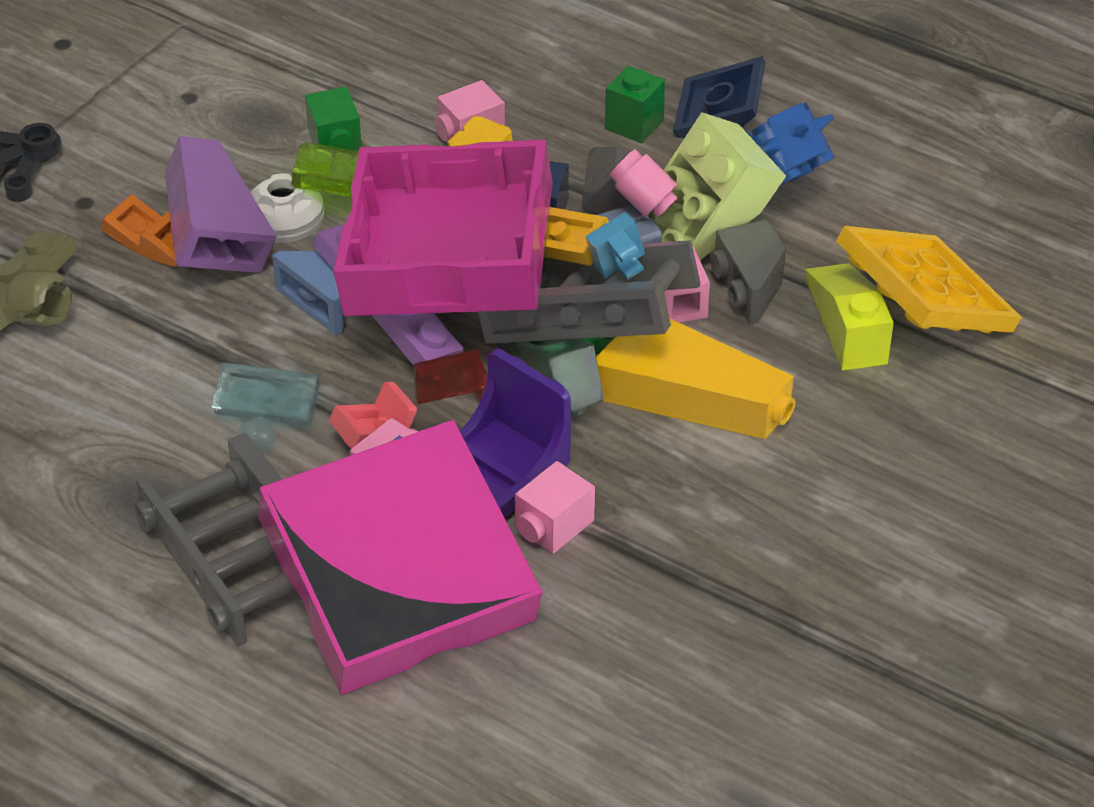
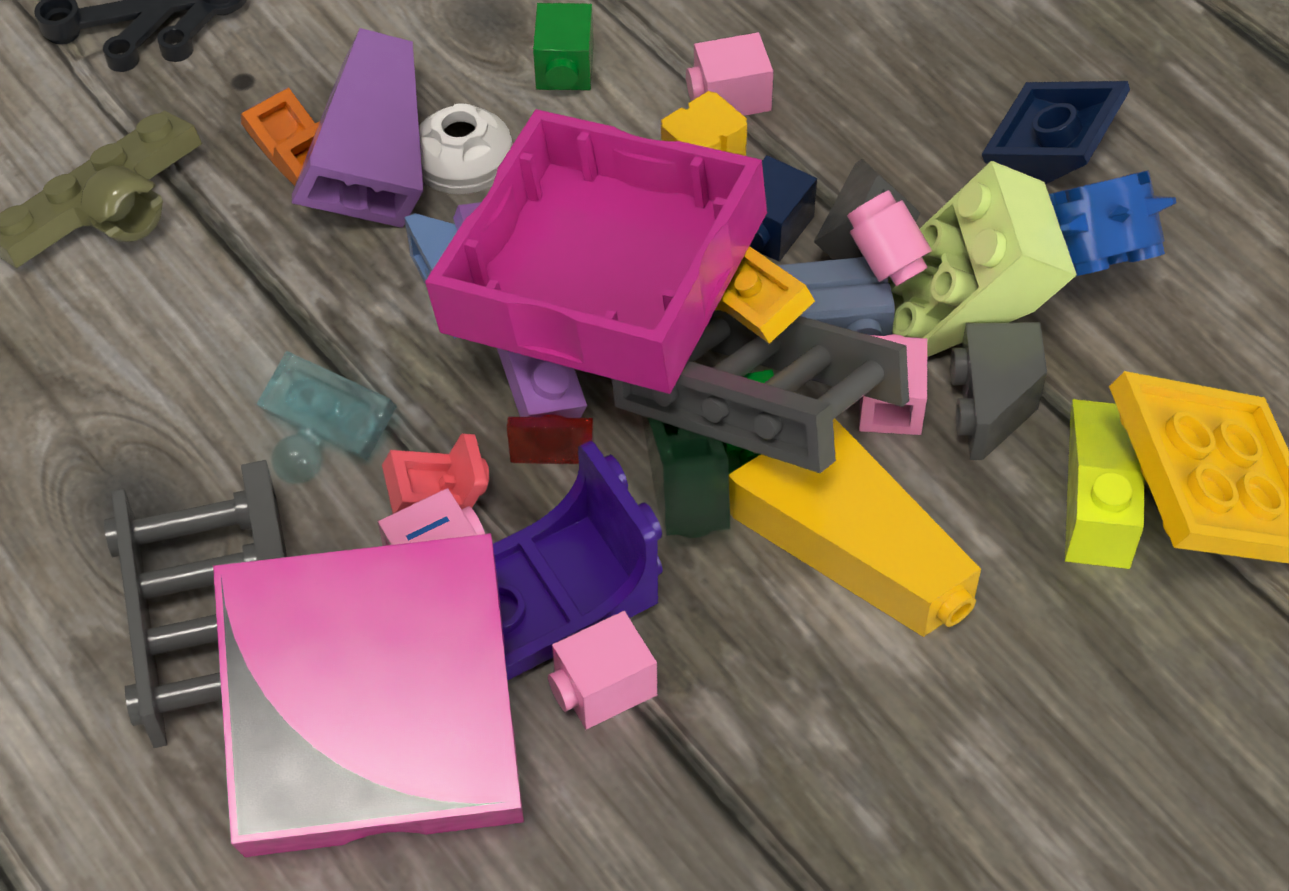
camera: 20 degrees right, 10 degrees up
clear neon green slope [291,143,359,197] -> none
dark azure tile [585,212,645,280] -> none
green brick [605,66,665,144] -> none

